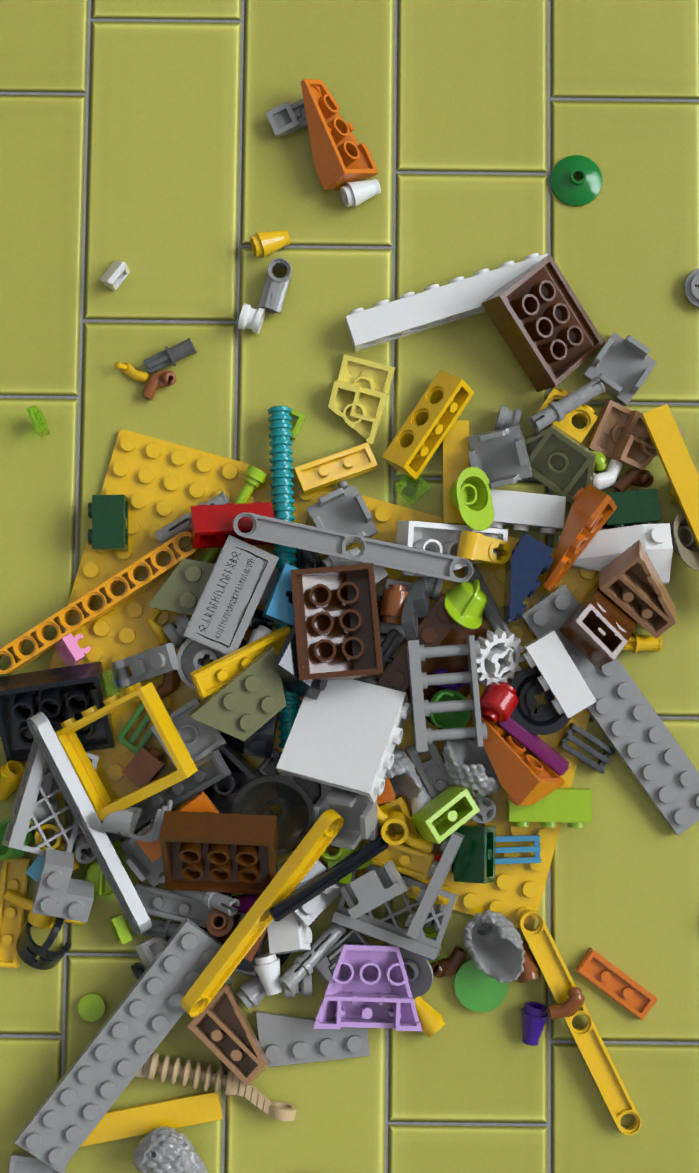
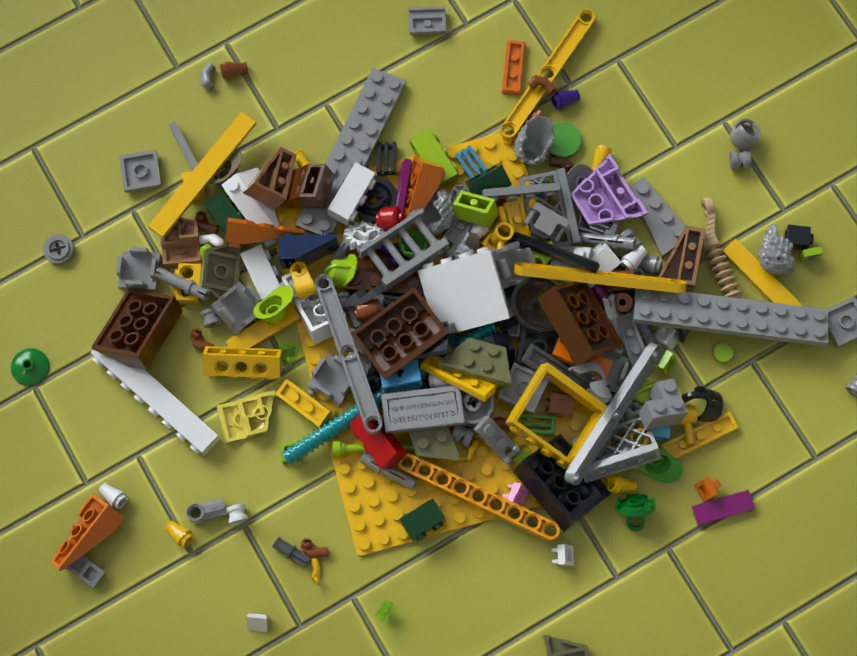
camera: 115 degrees left, 10 degrees down
none -> dark orange arm [190,329,214,351]

